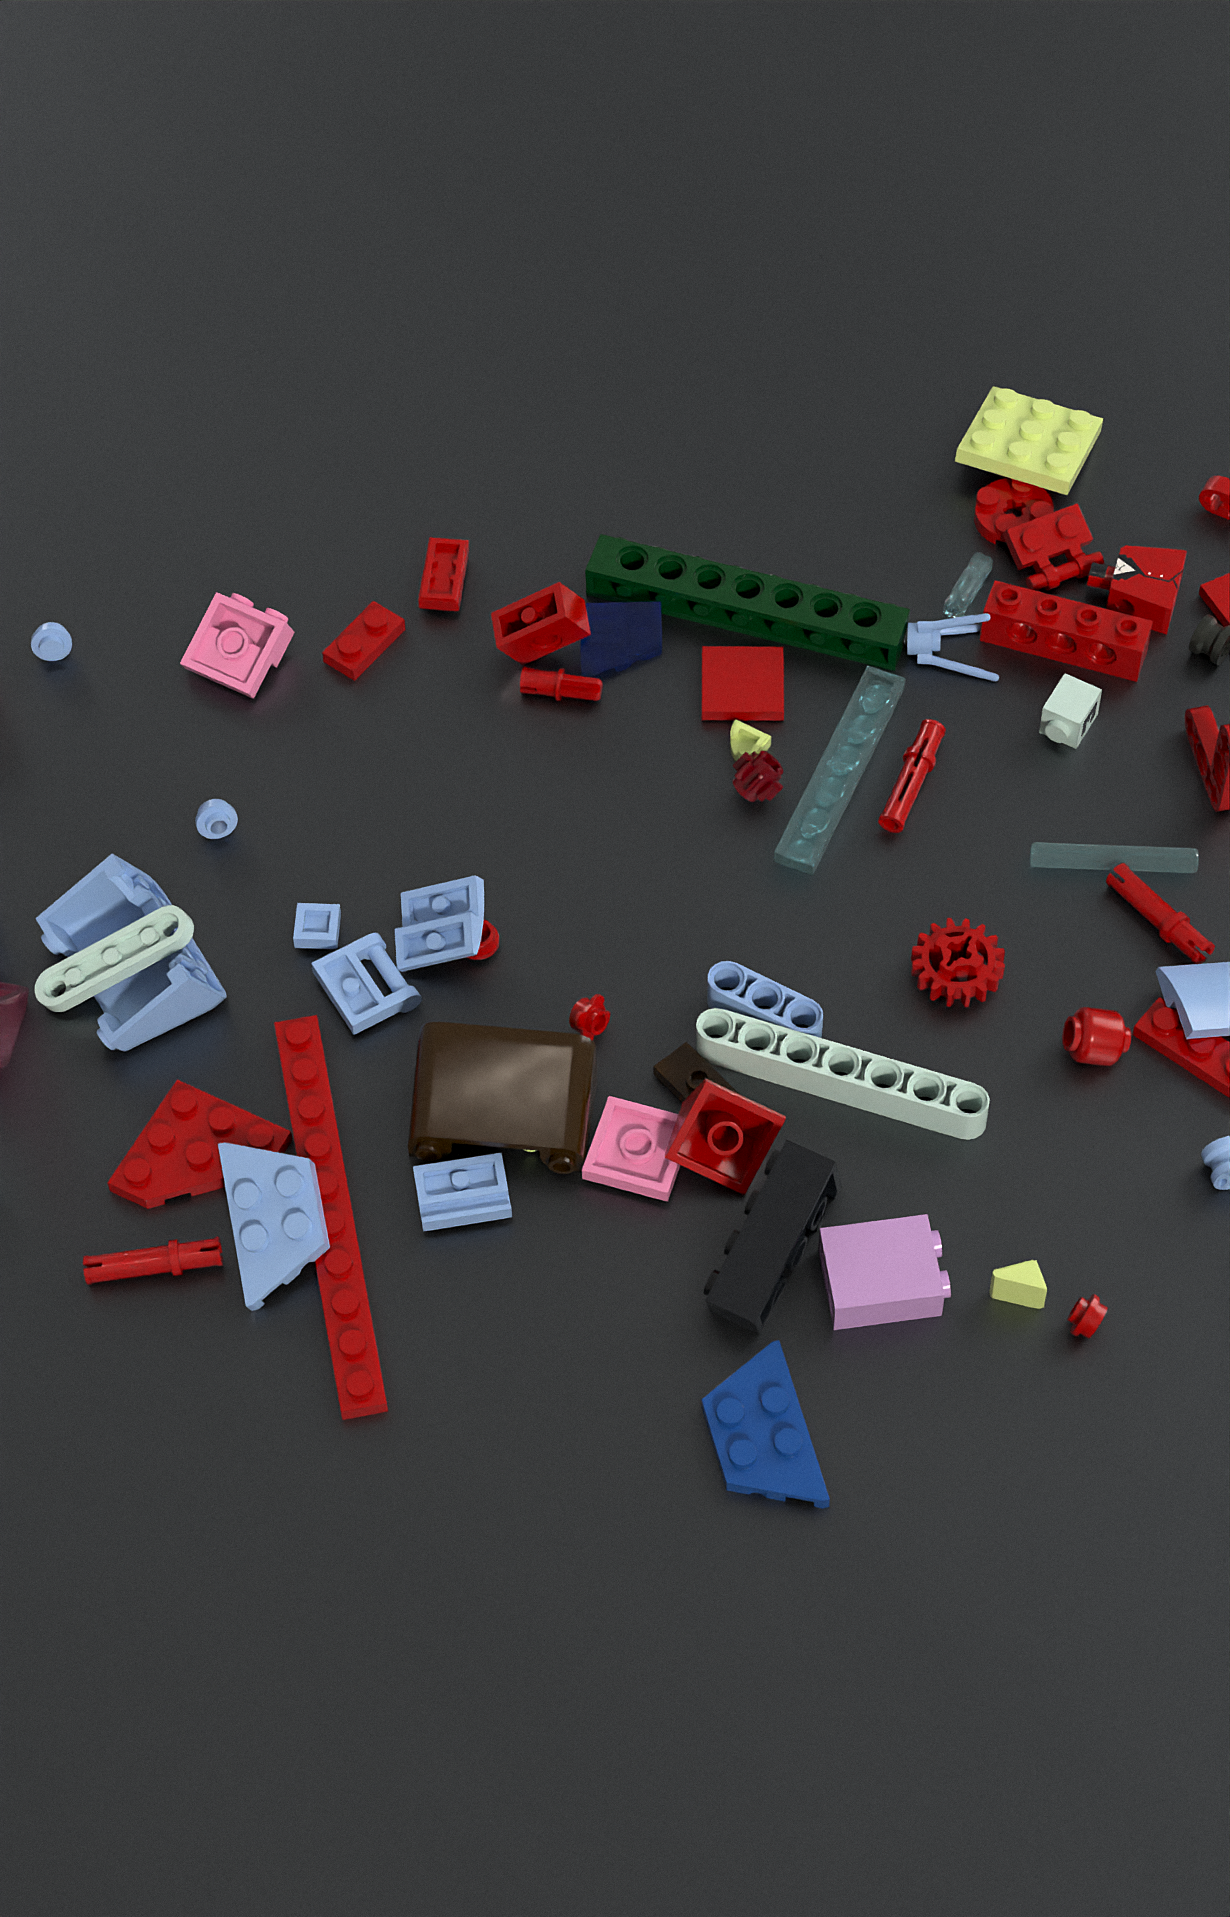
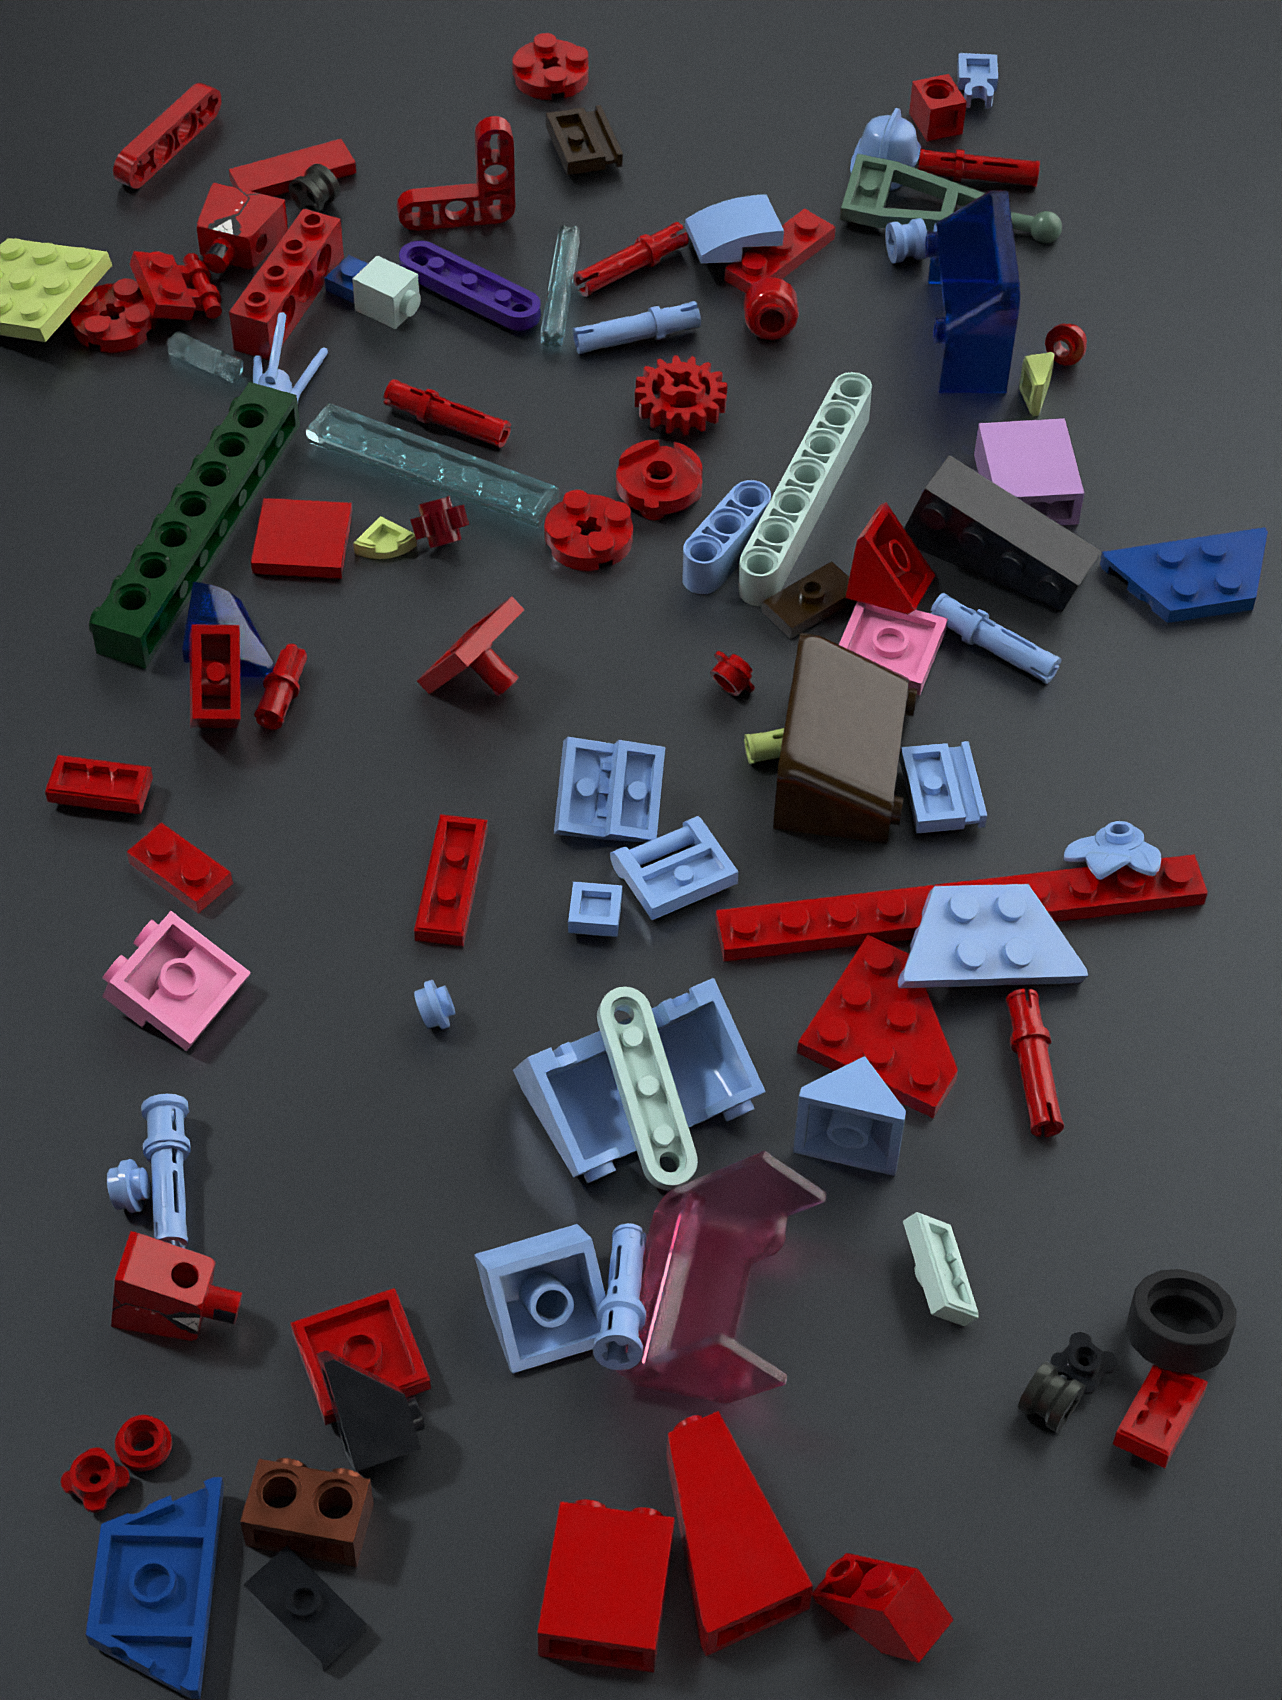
camera: 90 degrees left, 5 degrees down
none -> light blue pin [141,1094,191,1248]
none -> blue plate [324,255,368,303]
none -> dark purple plate [399,241,541,331]
none -> red tile [414,814,488,946]
none -> red tile [417,596,524,697]
none -> red plate [544,489,633,571]
none -> light blue pin [573,301,701,354]
none -> red plate [616,440,702,520]
none -> light blue slope [793,1056,906,1176]
none -> clear blue windscreen [925,191,1020,393]
none -> light blue pin [930,593,1061,684]
none -> light blue plate [1064,821,1161,880]

